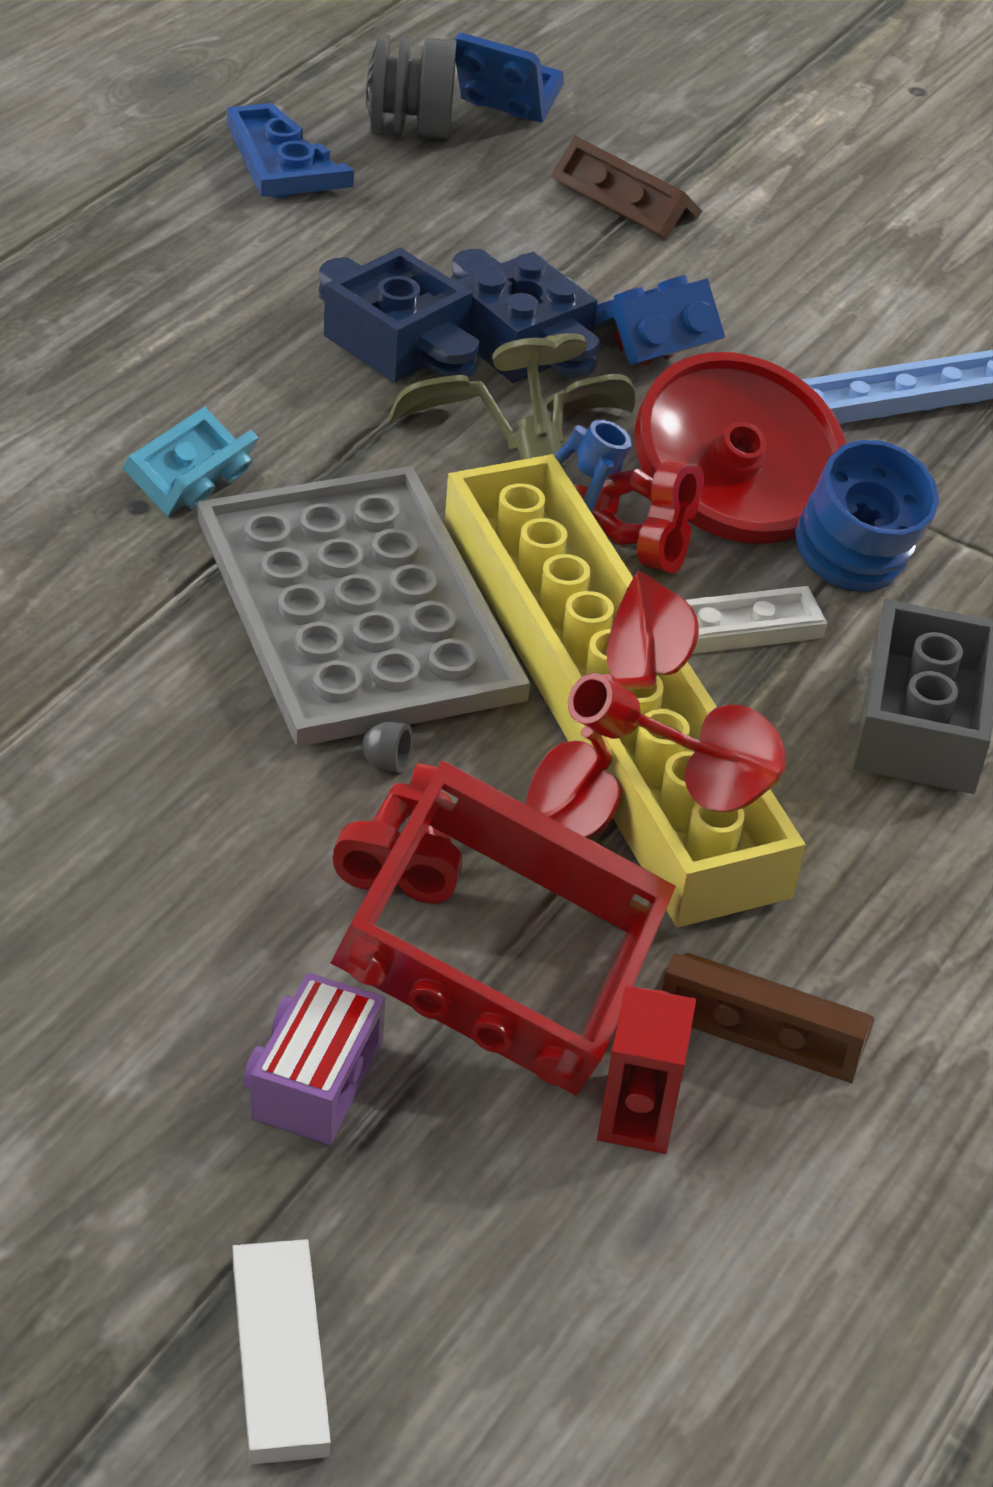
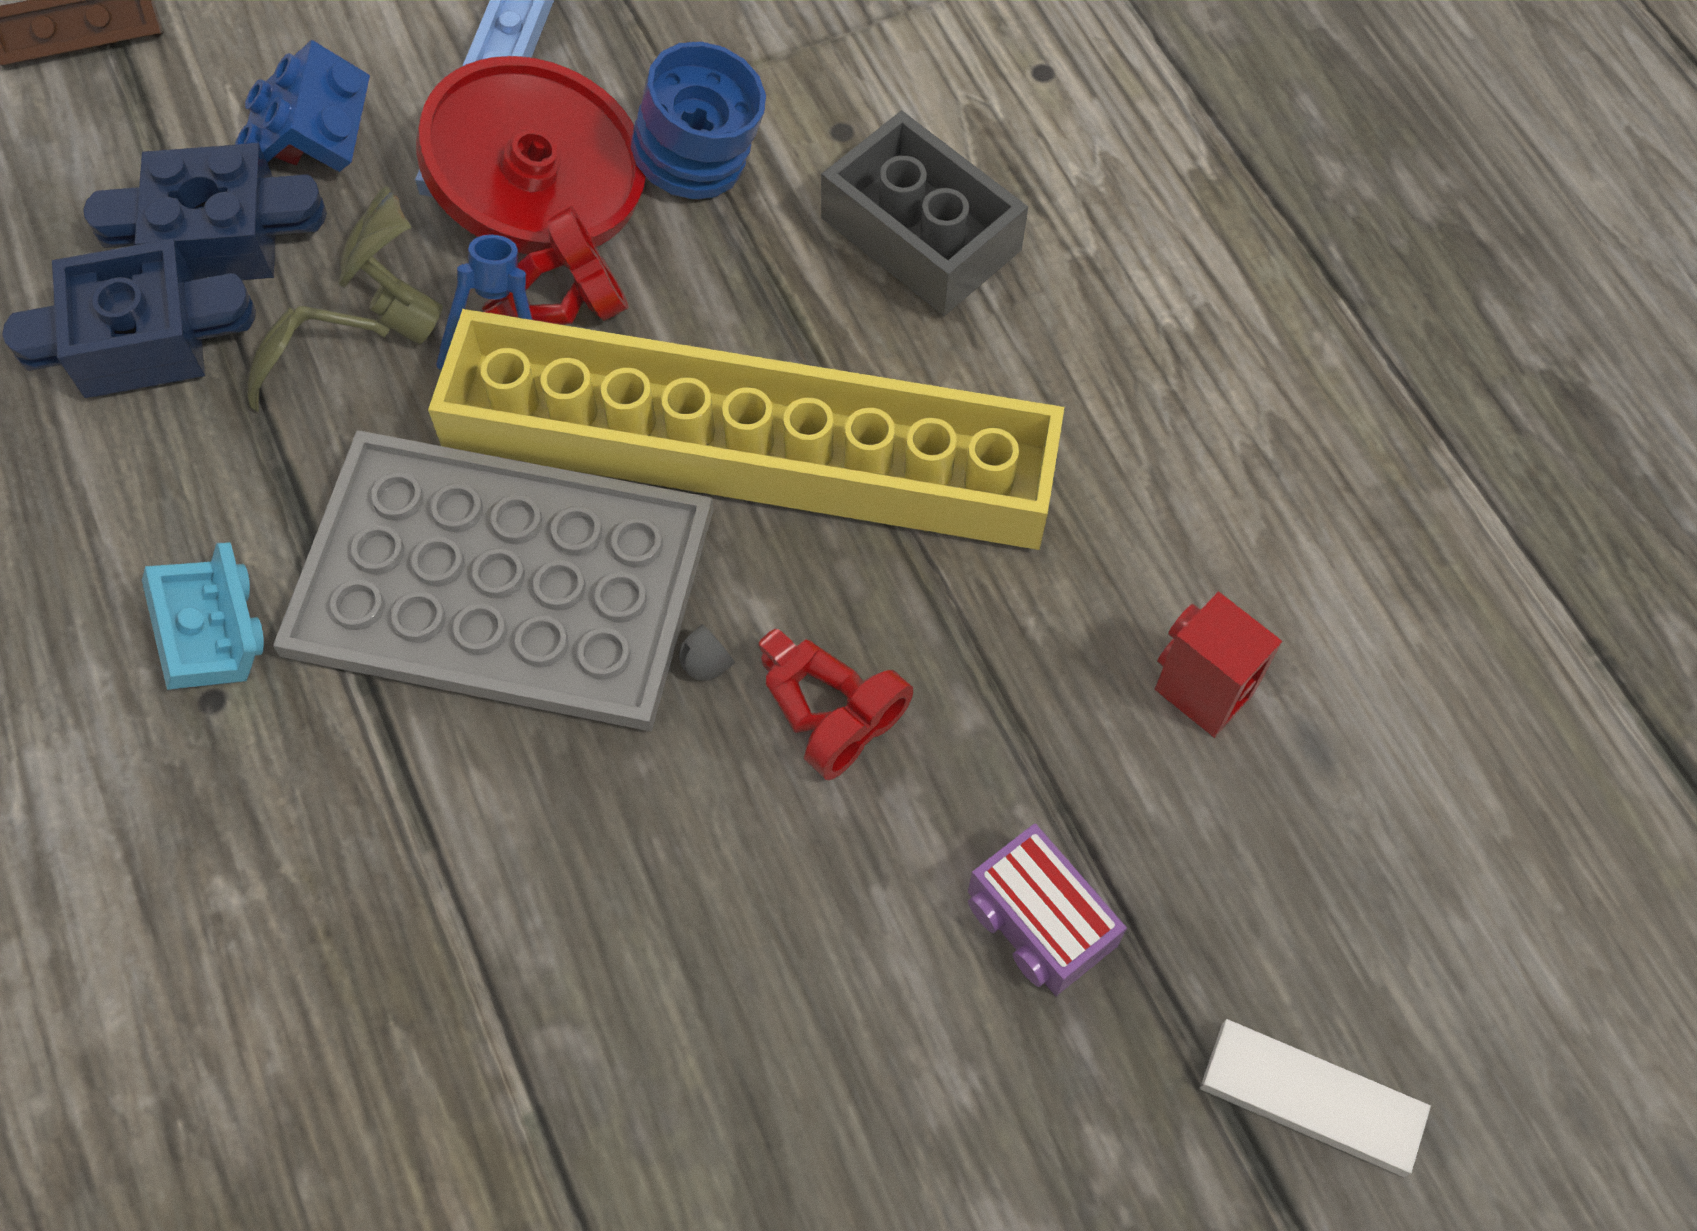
camera: 55 degrees left, 20 degrees up
red window [330,760,676,1096] -> none
red plant [525,571,786,839] -> none
reddish brown panel [662,953,874,1084] -> none
white tile [686,586,827,654] -> none

